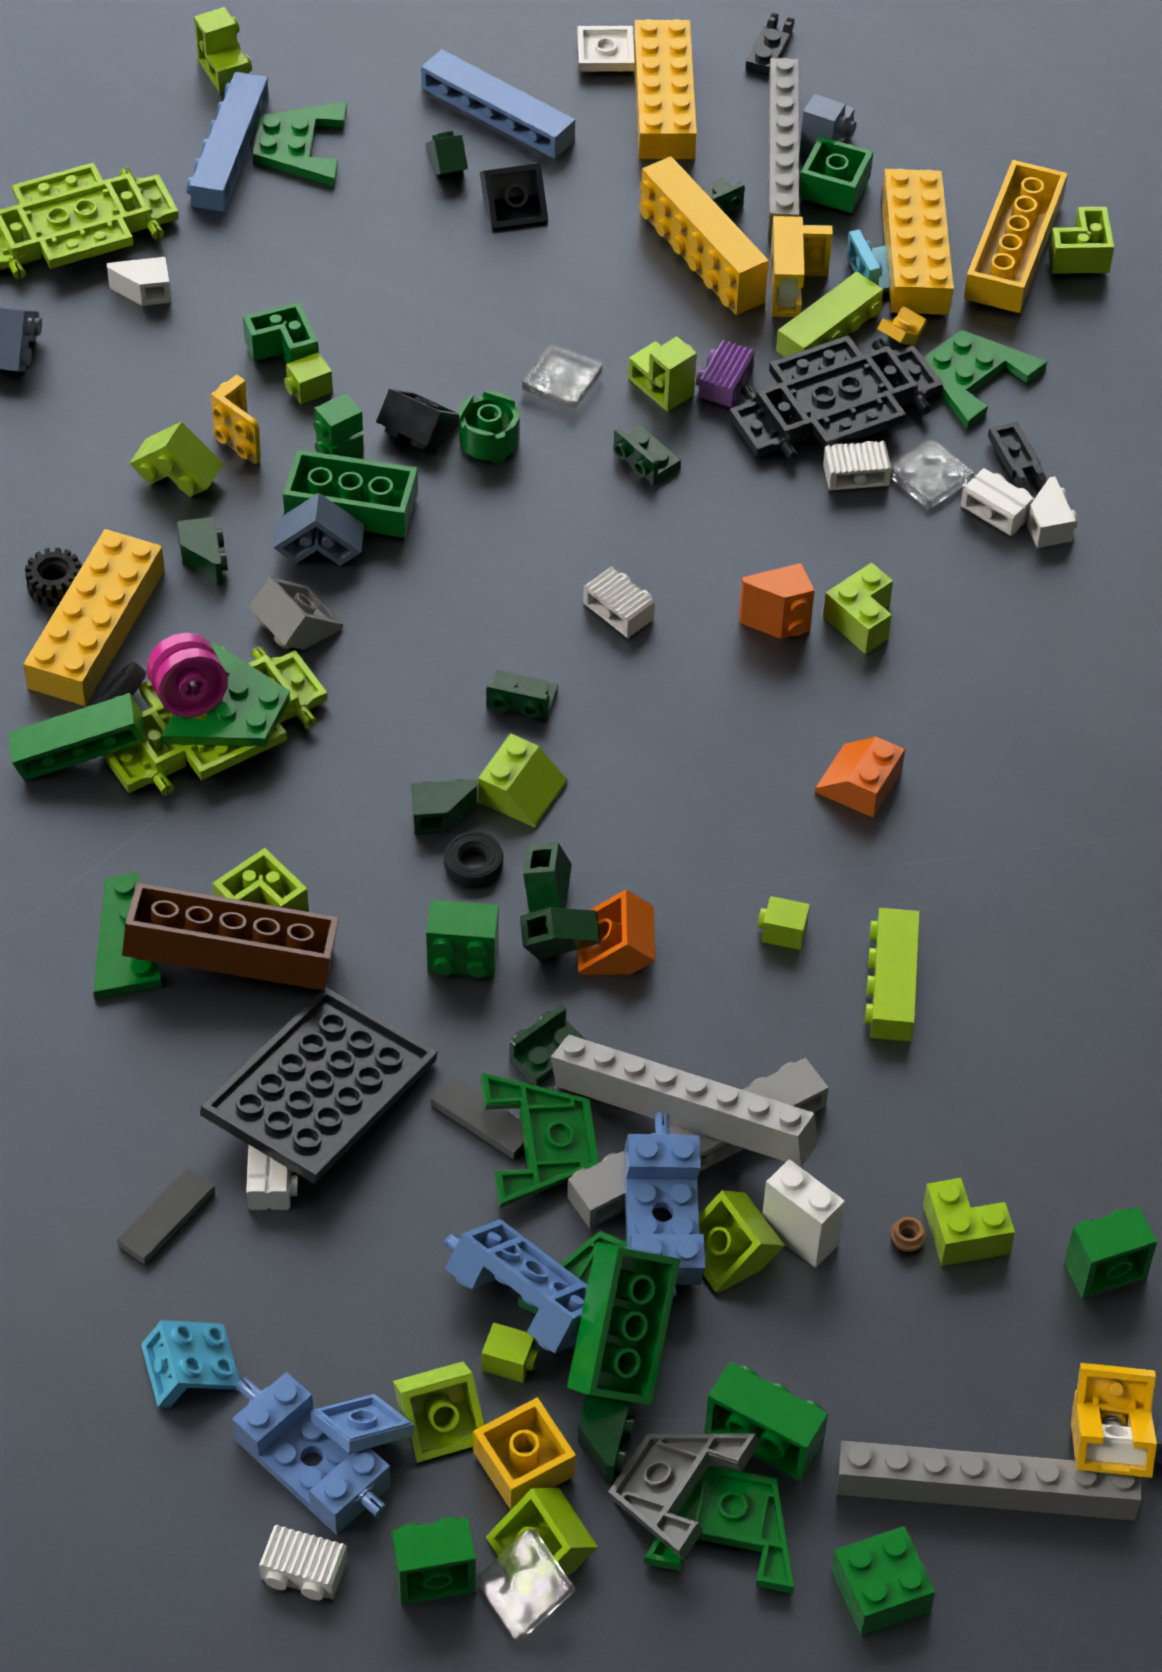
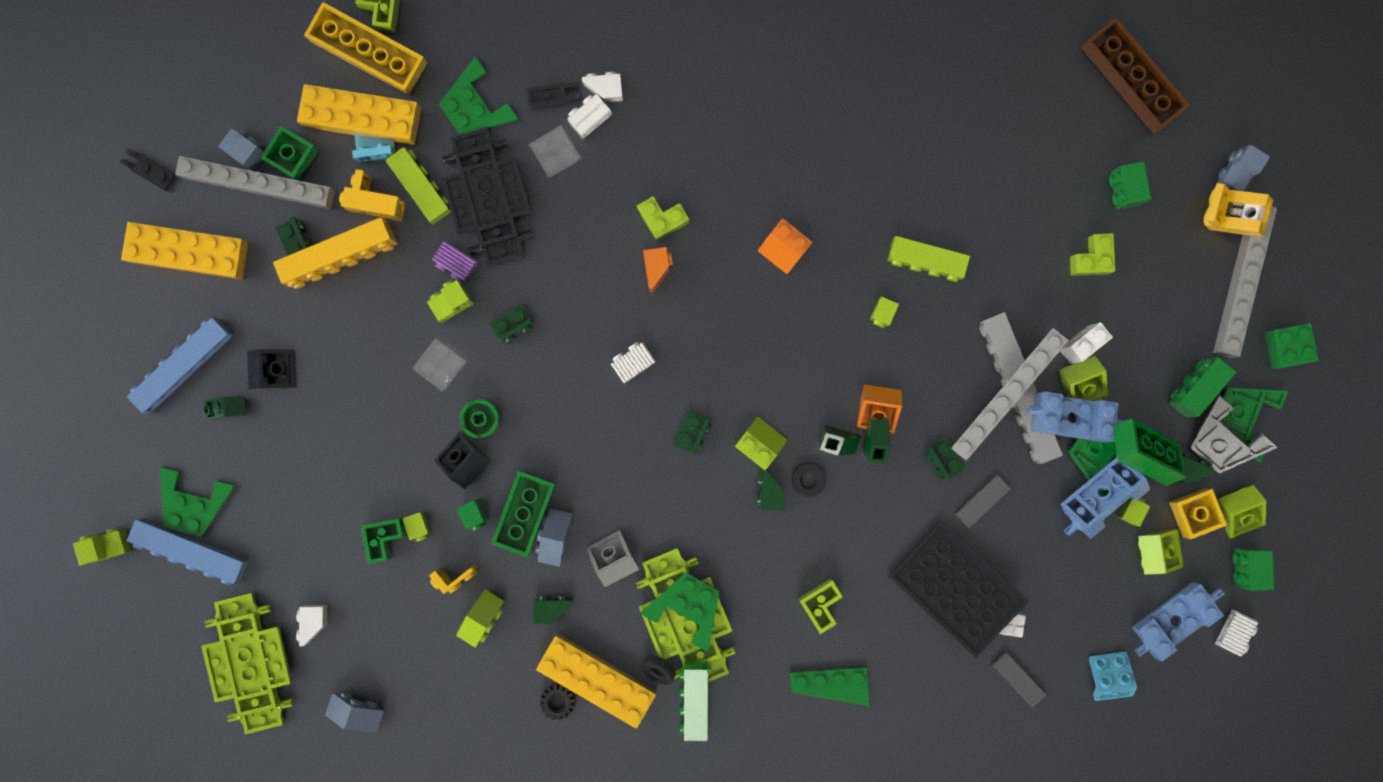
camera: 80 degrees left, 35 degrees up
reddish brown brick [122,883,339,991] -> none
dark pink wheel [147,633,228,718] -> none
medium blue tile [311,1394,414,1454] -> none
green brick [426,899,499,978] -> none
clear plate [476,1529,576,1640] -> none
green wing [480,1072,599,1209] -> none
white plate [577,26,635,72] -> none
white brick [823,440,891,491] -> none
yellow bracket [877,306,927,346] -> none
medium nougat plate [890,1217,926,1252] -> none

